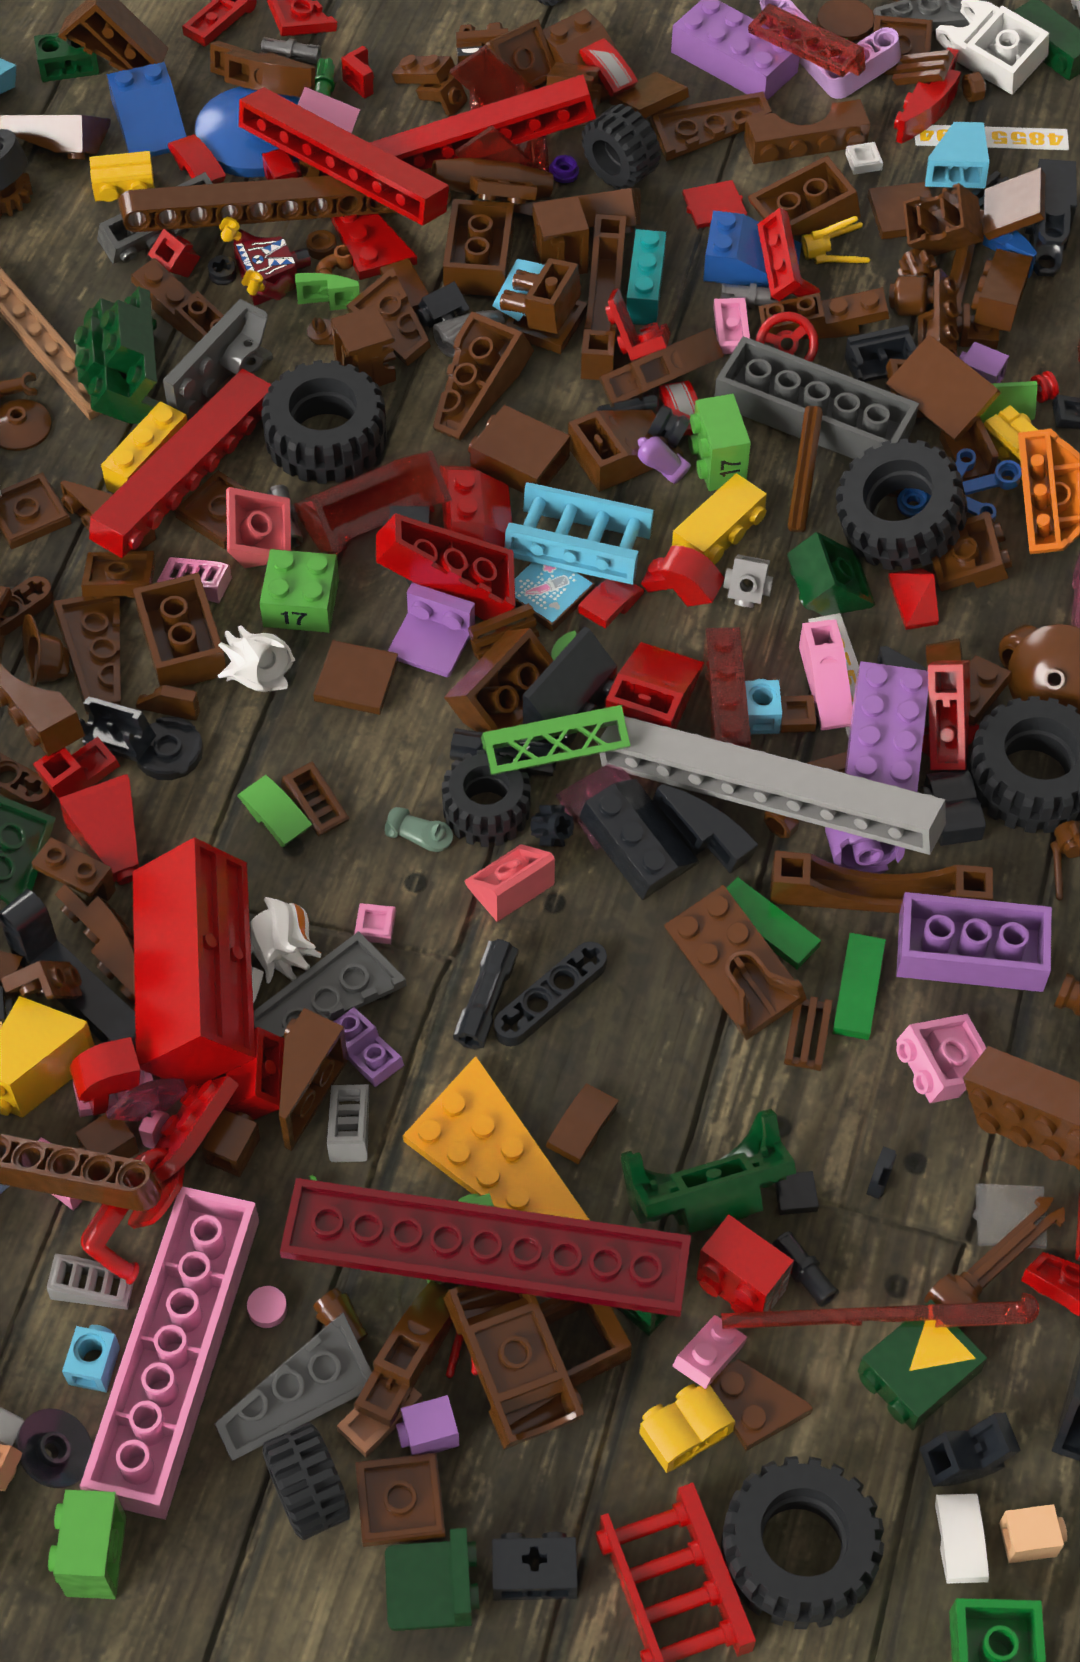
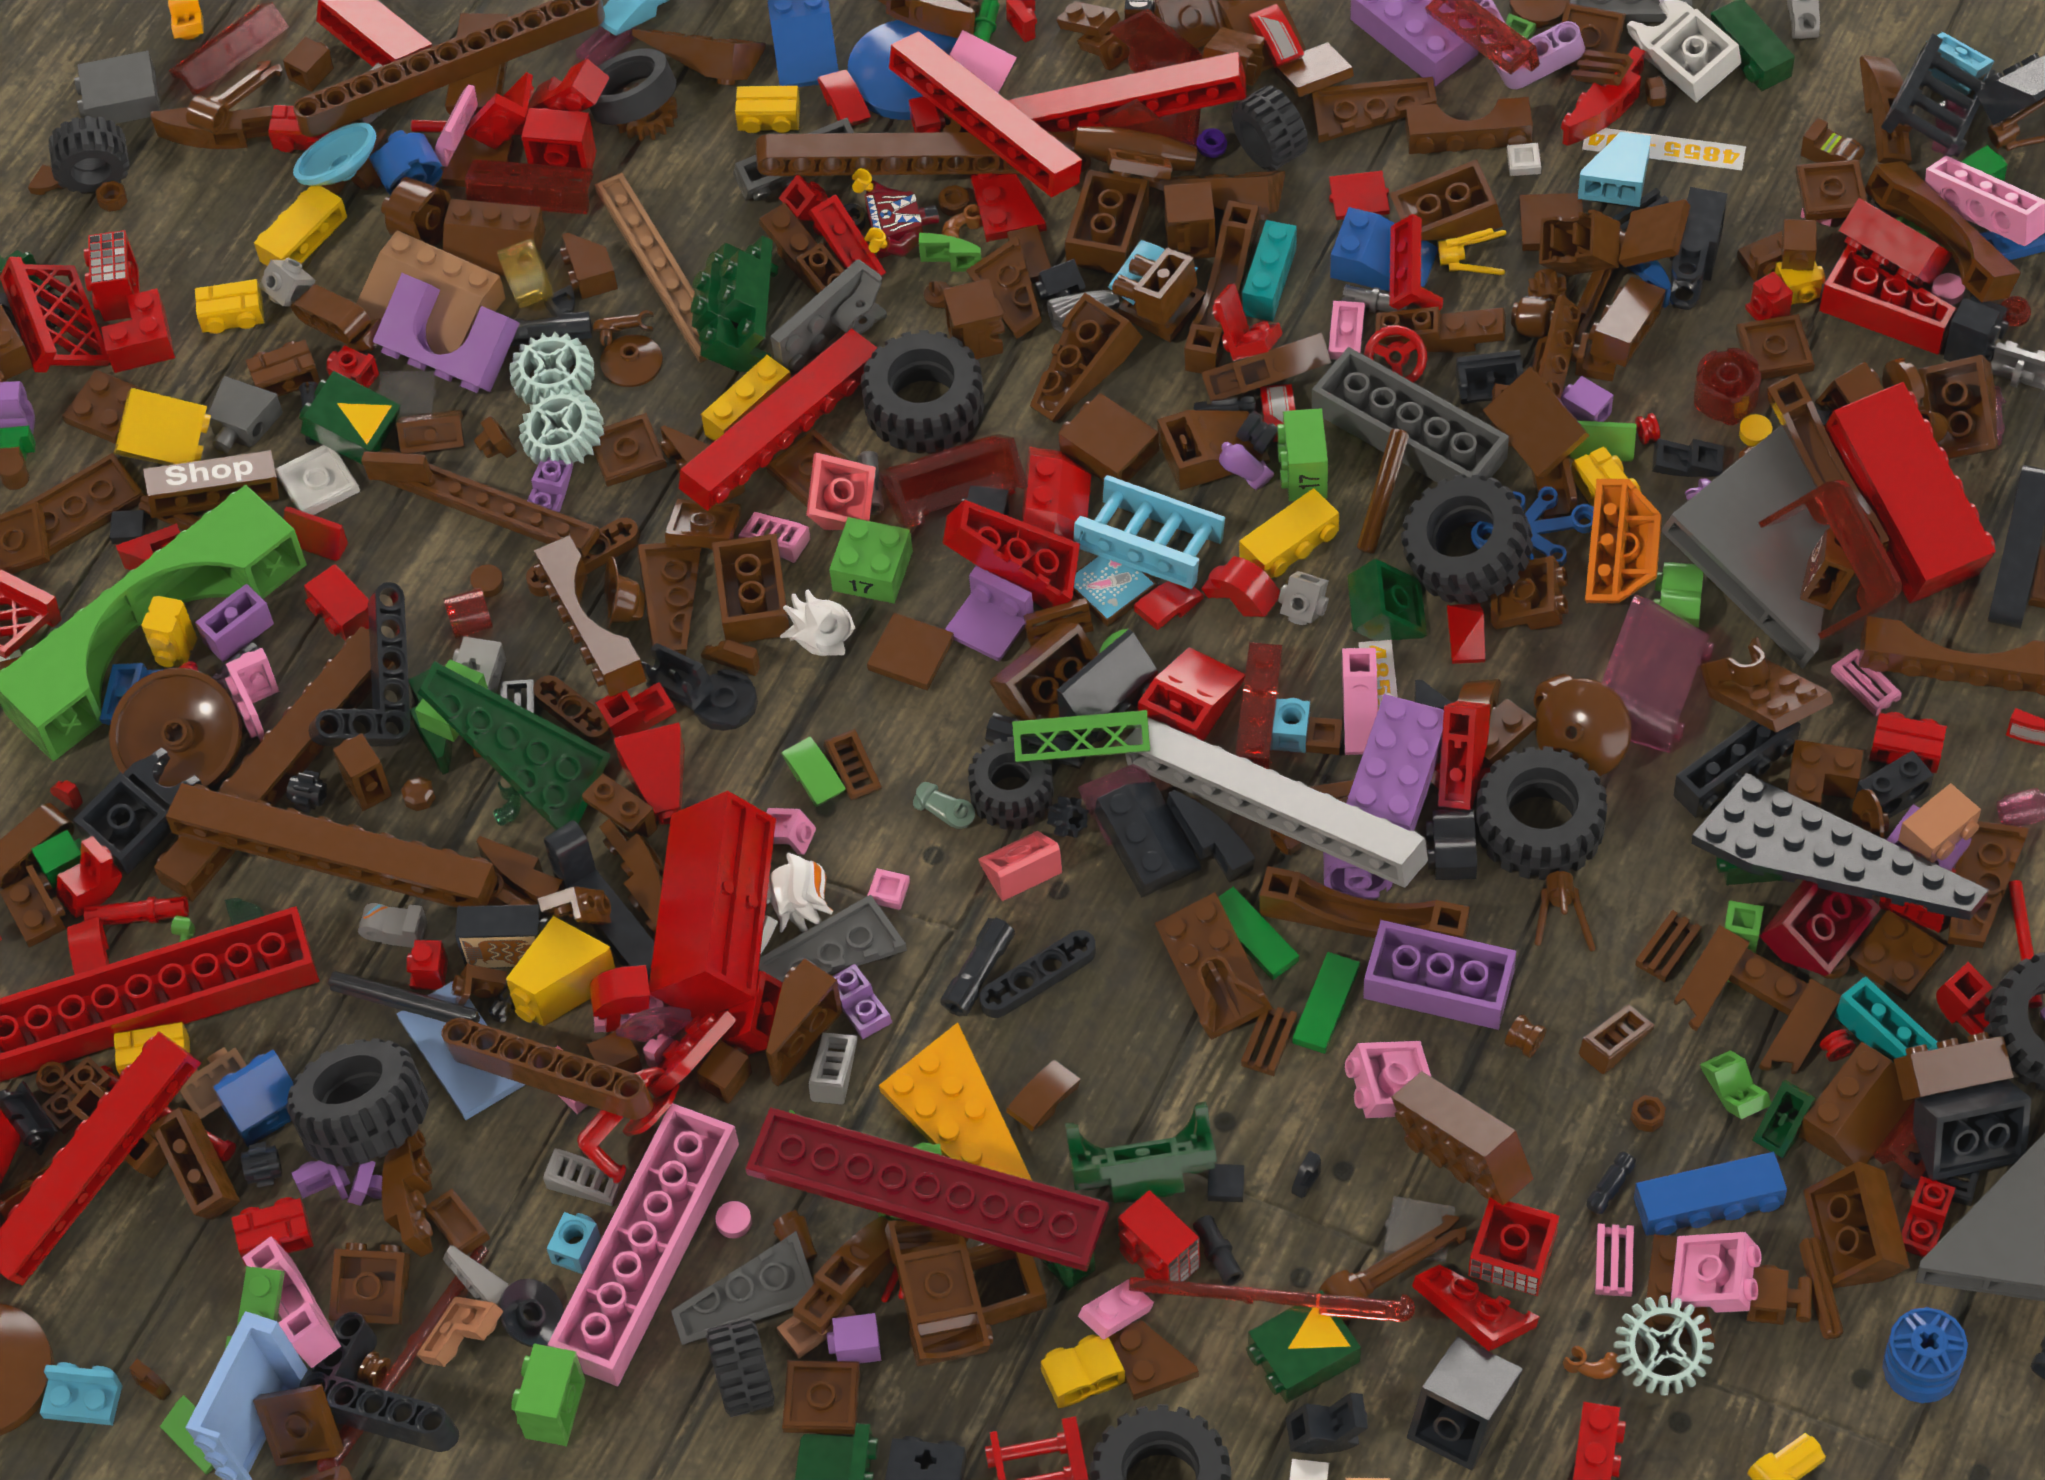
camera: 15 degrees right, 0 degrees up
none -> bright pink bracket [766,808,816,855]
none -> red piece [808,194,886,276]

